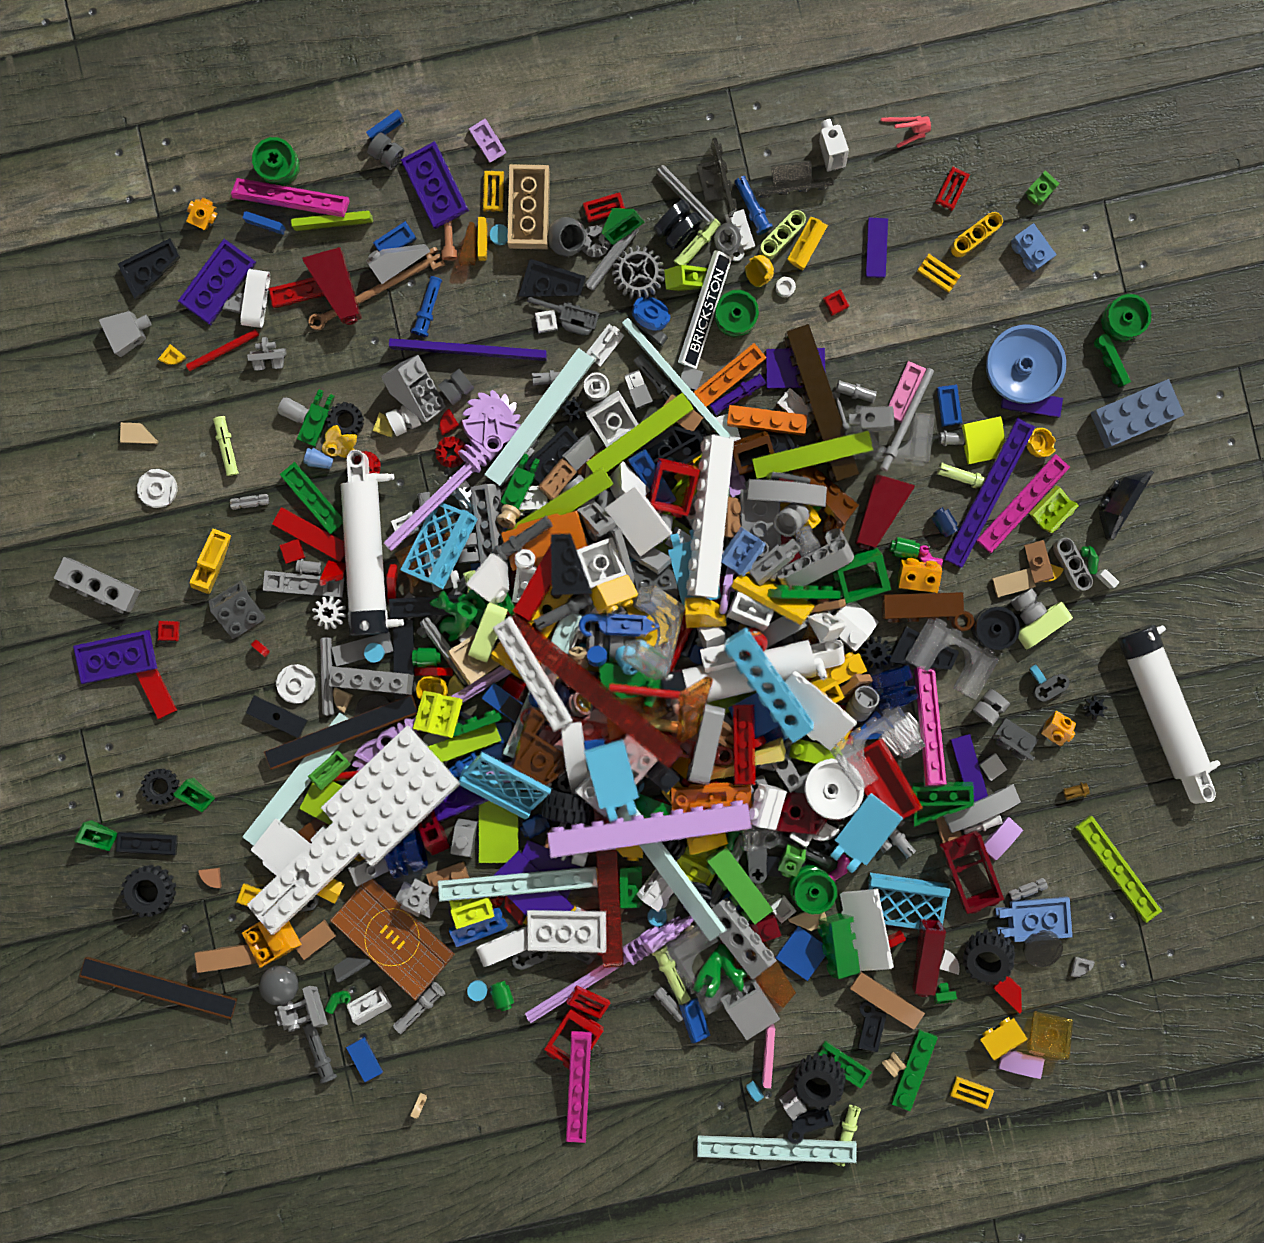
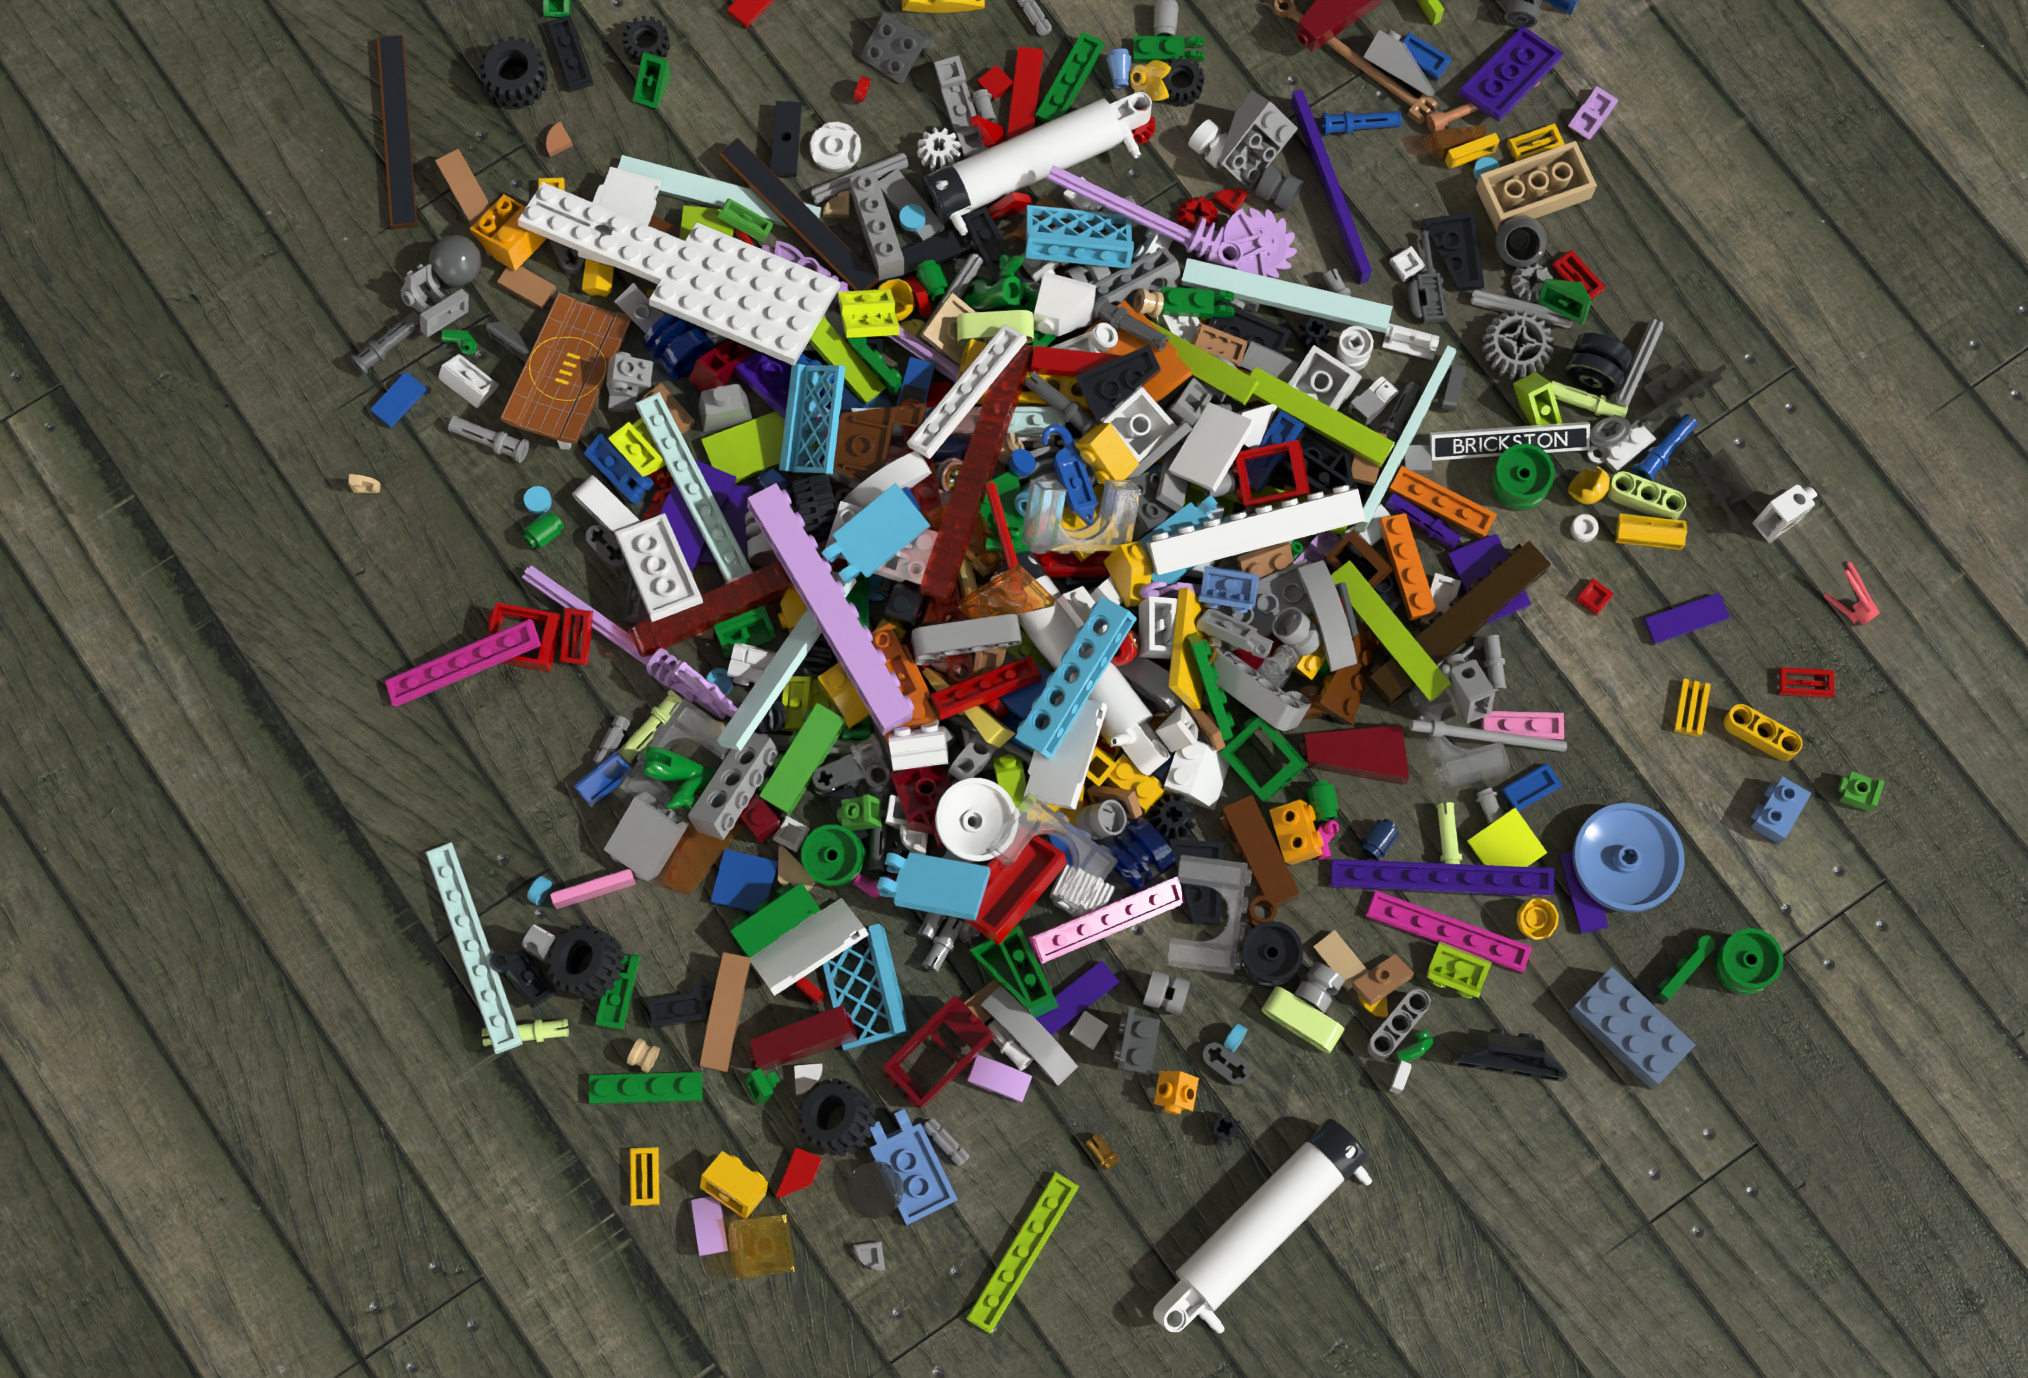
camera: 65 degrees right, 15 degrees down
light yellow tile [373,412,393,438] -> none
blue tile [632,297,671,331] -> none

